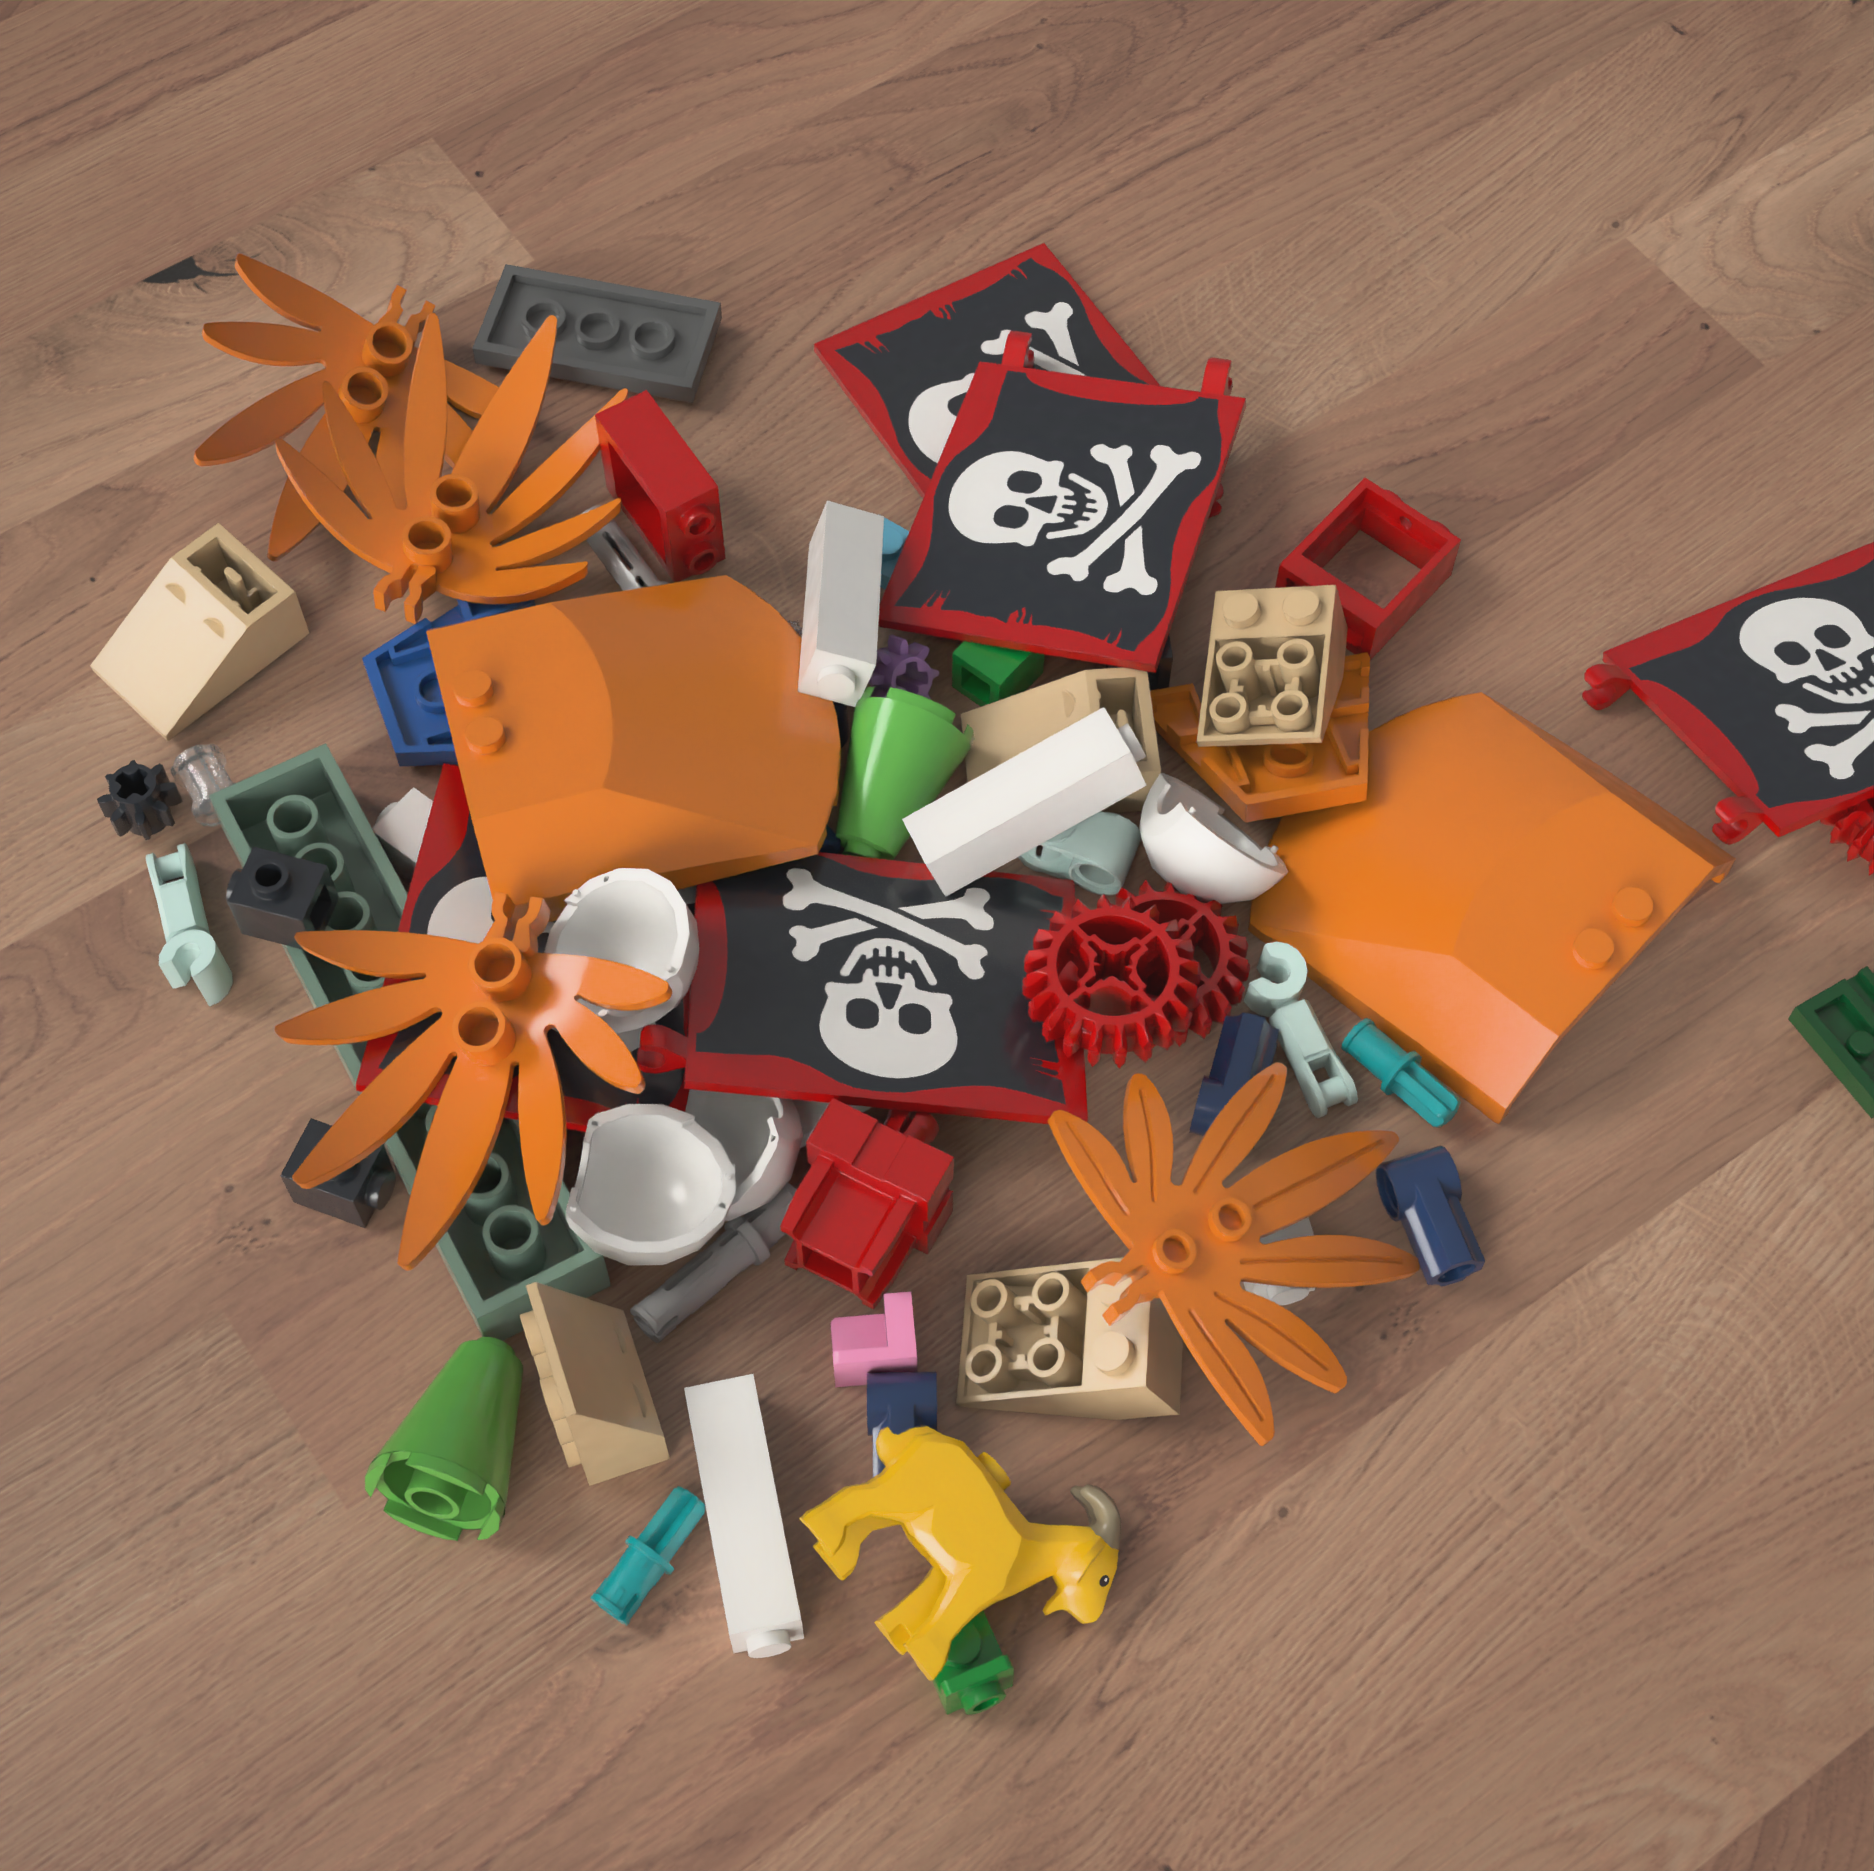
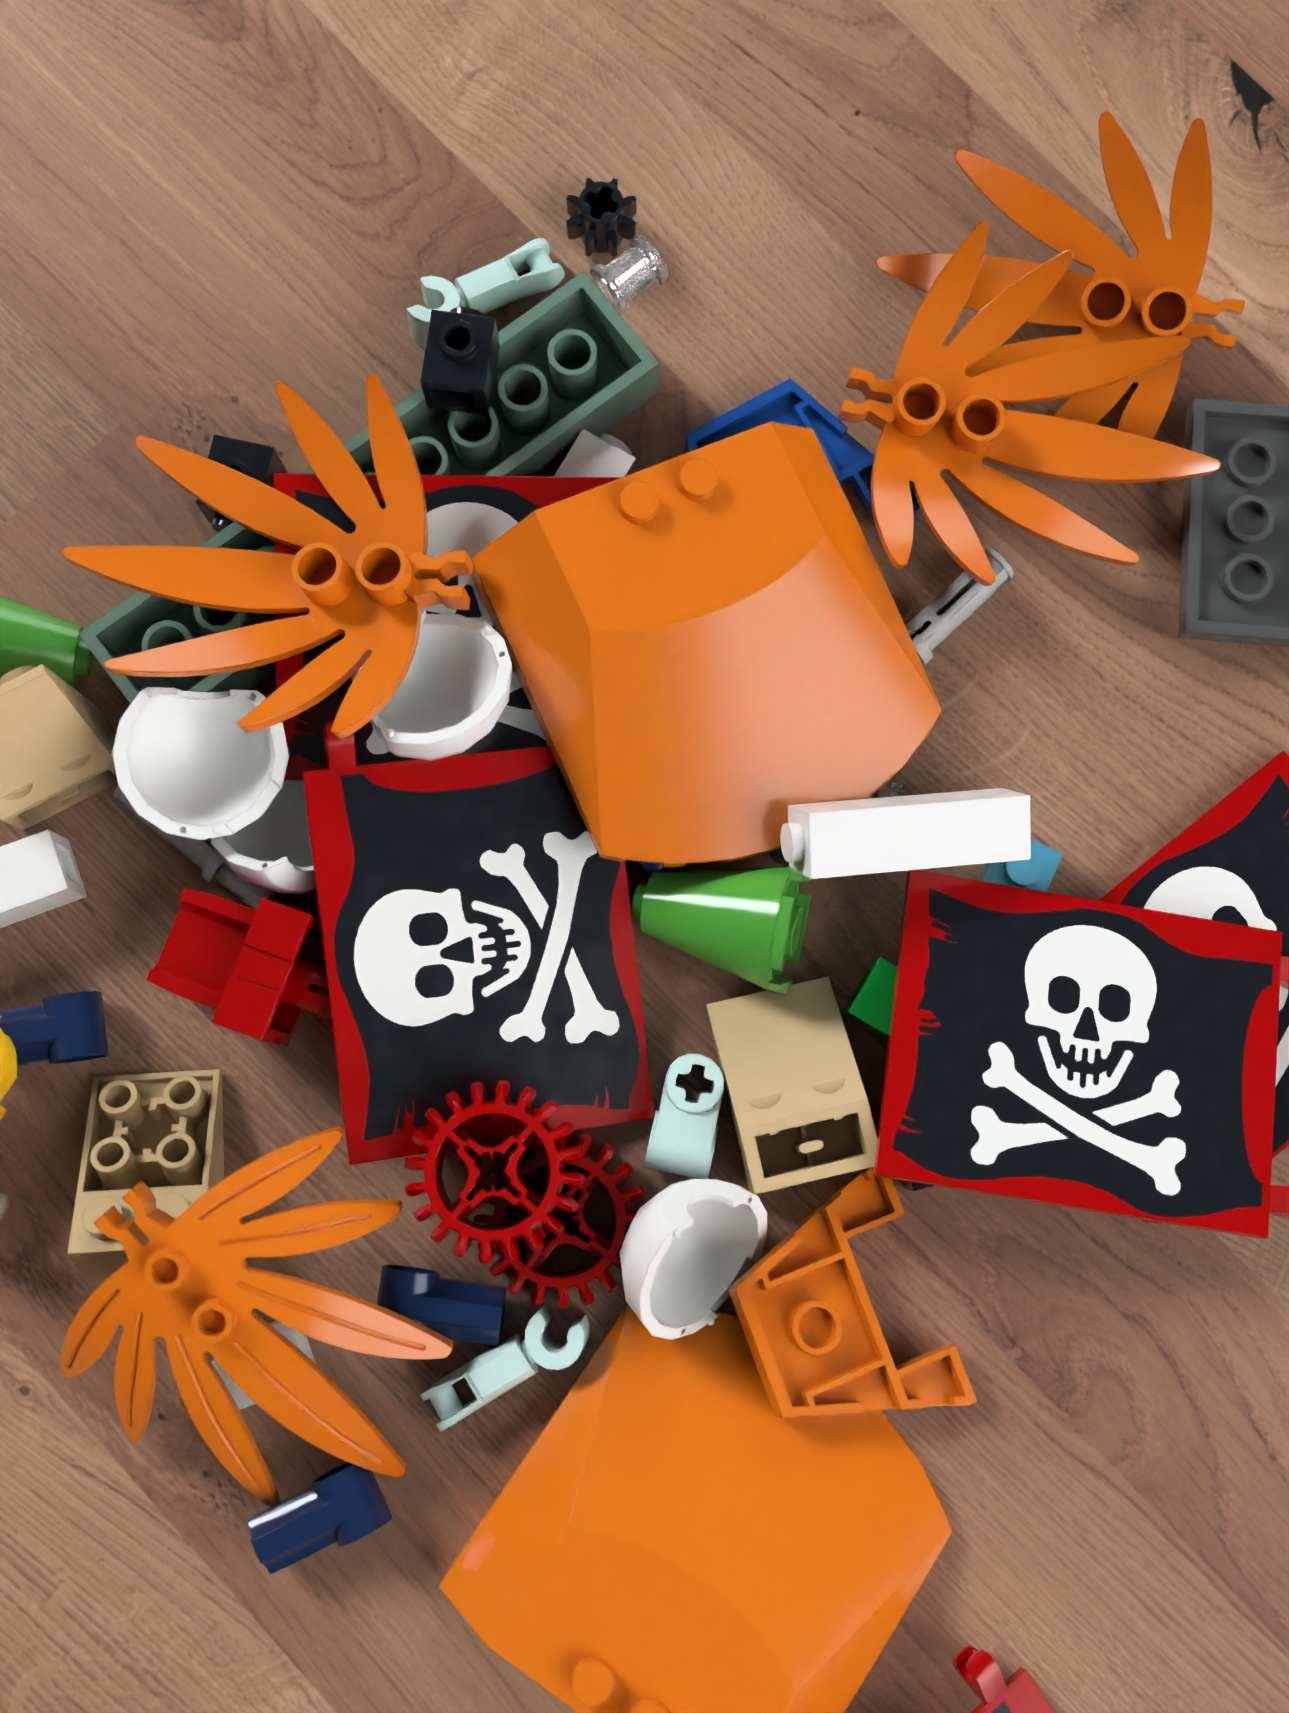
camera: 80 degrees right, 20 degrees up
tan slope [90,523,310,741] -> none
red window [595,390,726,582] -> none
bright pink panel [831,1292,917,1387] -> none
medium lavender gear [868,635,939,699] -> none
white brick [902,707,1147,897] -> none
tan slope [1197,585,1348,747] -> none
red window [1275,477,1461,660] -> none
teal axle [1341,1018,1461,1128] -> none

